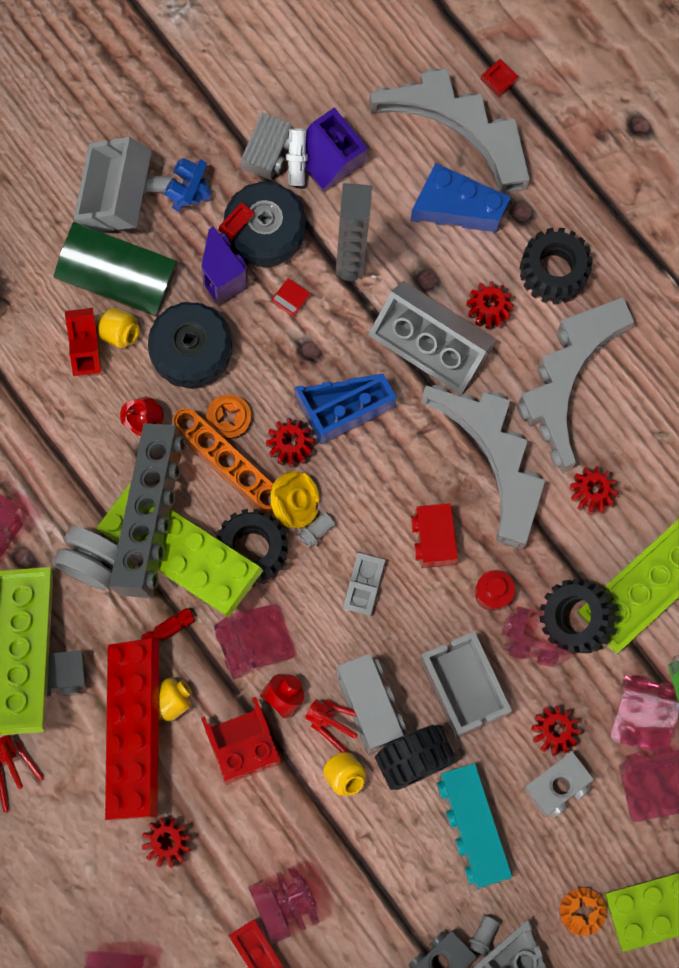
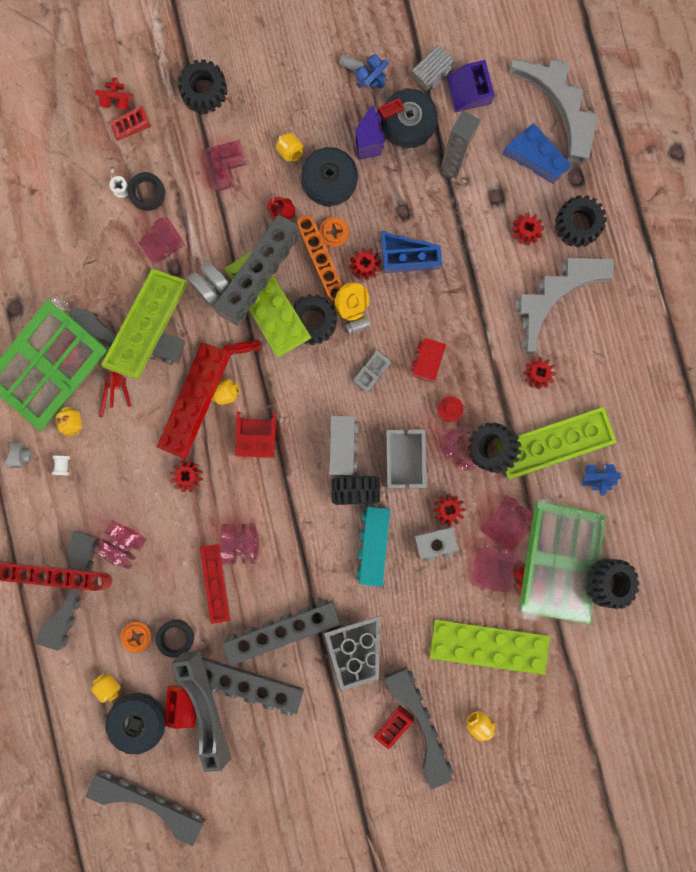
camera: 25 degrees right, 10 degrees up
dark green slope [53,222,177,317] -> none
red brick [65,308,101,376] -> none
light grey piece [73,137,152,232] -> none
clear pink bracket [214,604,295,680] -> none
red piece [260,674,305,719] -> none
red tile [272,278,310,317] -> none
white pin [286,128,308,186] -> none
red plant [305,699,358,753] -> none
yellow head [323,752,367,796] -> none
light grey slope [368,281,497,394] -> none
light grey arch [421,385,545,550] -> none
light grey pin [468,916,500,957] -> none
red tile [480,59,519,97] -> none
orange gear [559,888,607,936] -> none
none -> clear pink brick [203,140,247,192]

